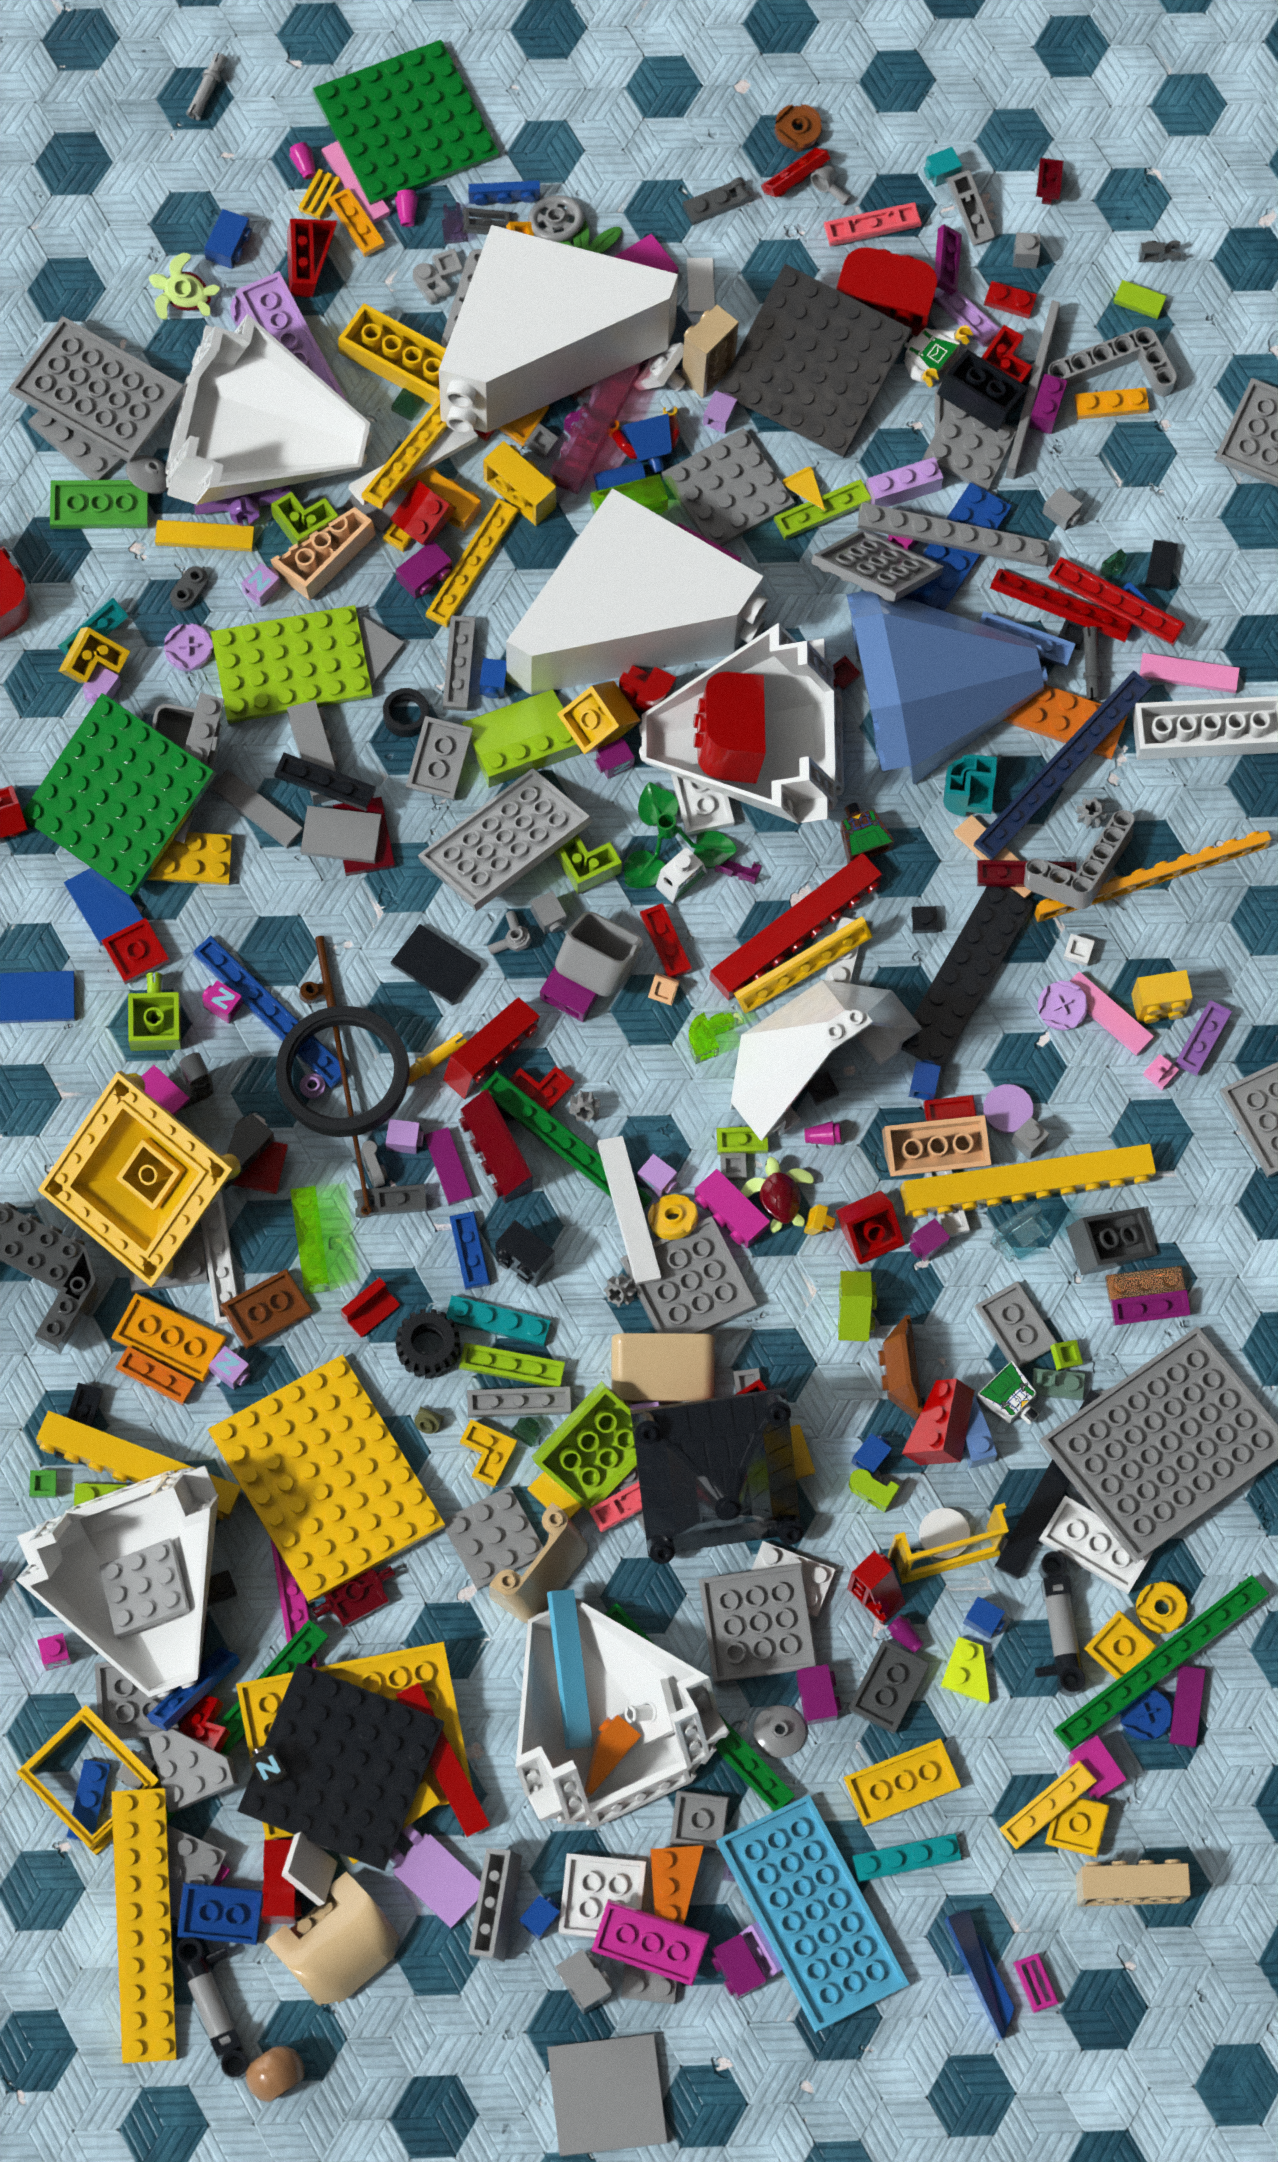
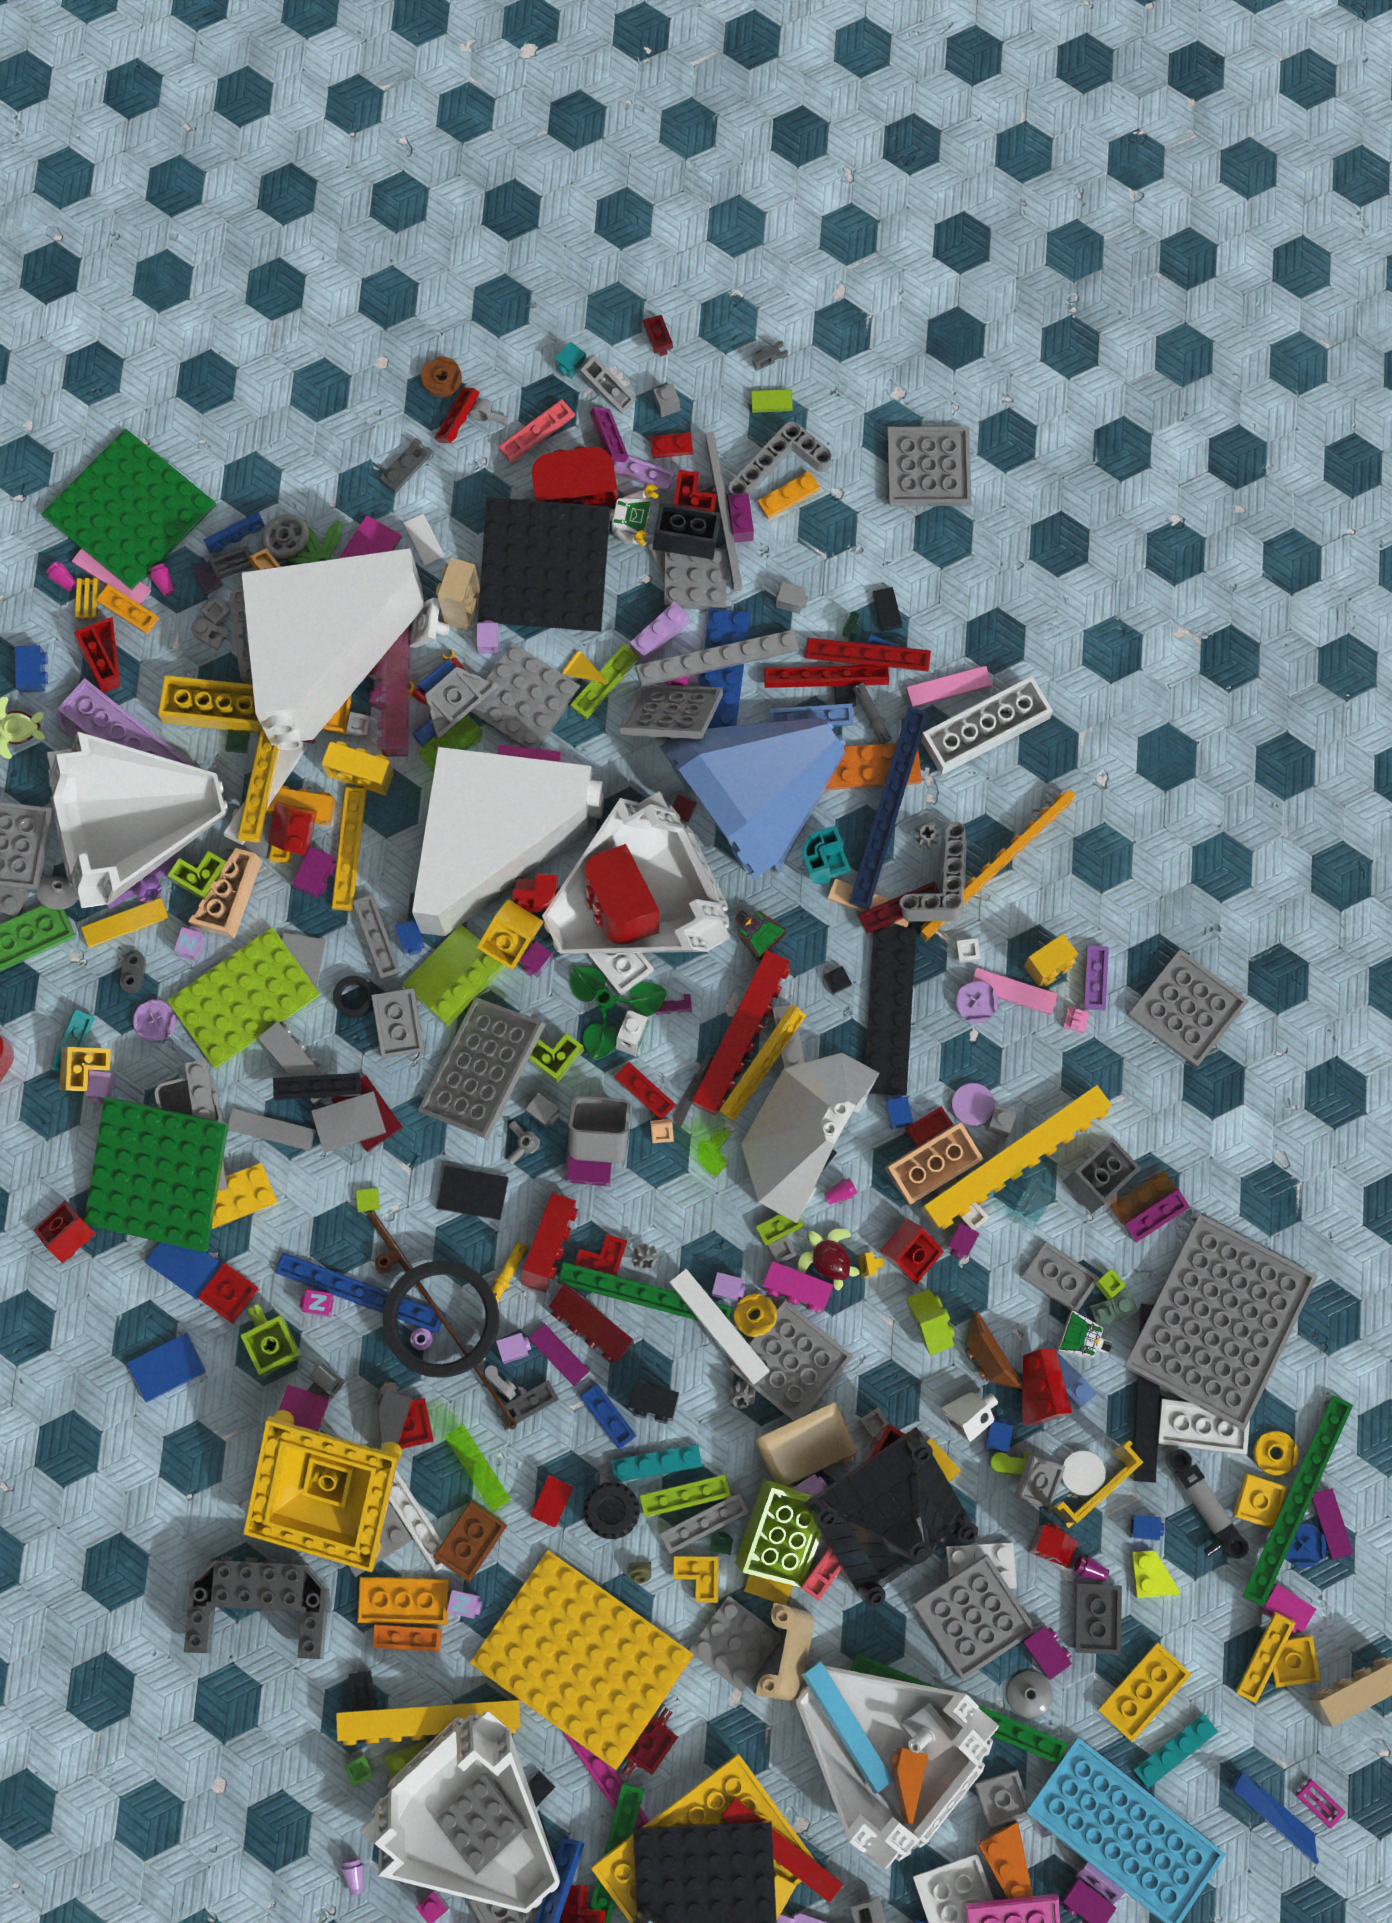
camera: 20 degrees left, 5 degrees up
none -> lime tile [356,1188,380,1213]
none -> light grey wing [425,667,499,739]
none -> dark grey piece [674,1055,713,1127]
none -> white torso [941,1392,998,1442]
none -> light grey plate [1014,1454,1065,1508]

